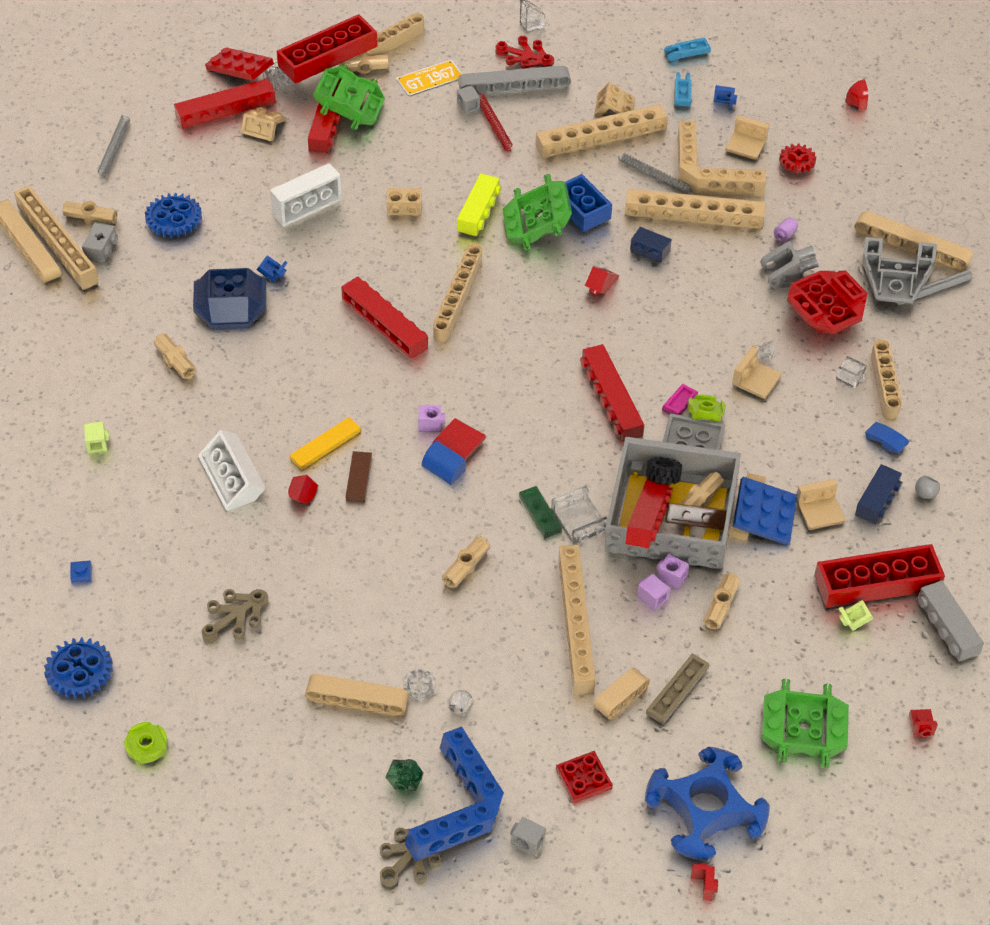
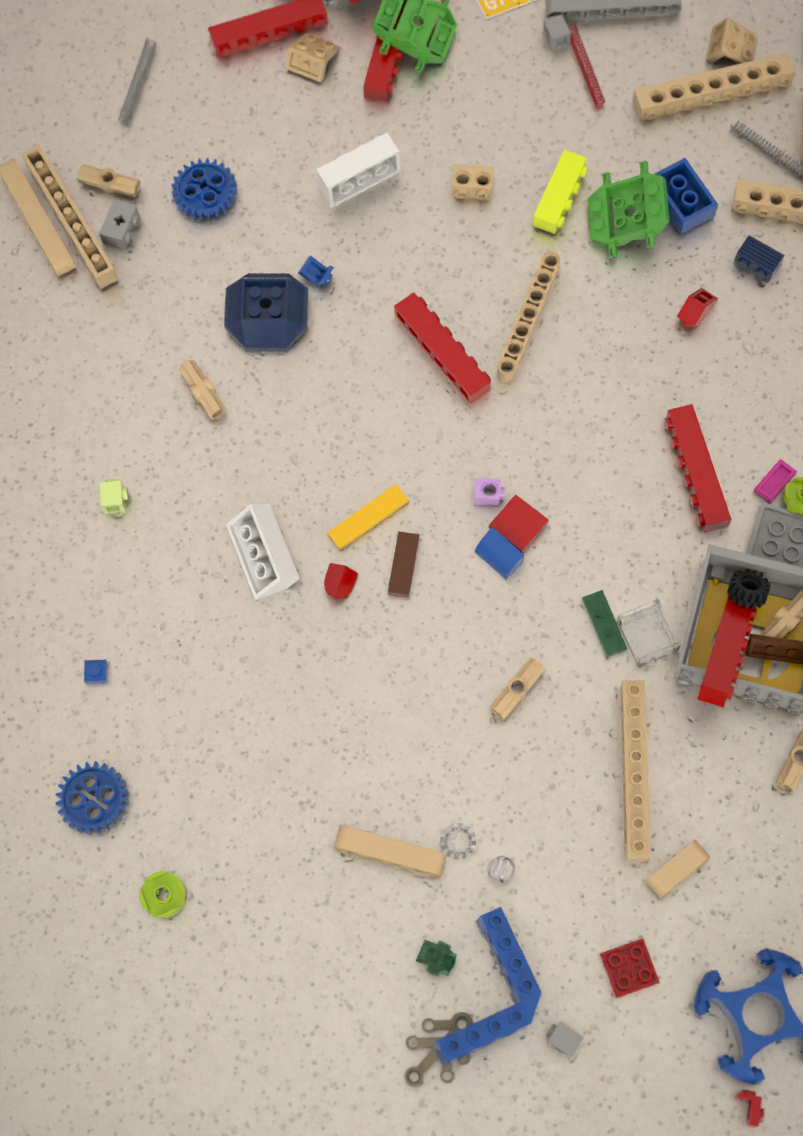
camera: 10 degrees right, 20 degrees up
dark tan plant [202,589,268,643] -> none
lavender brick [637,574,670,611] -> none
dark tan plate [646,653,709,725] -> none
lavender brick [656,554,690,589] -> none

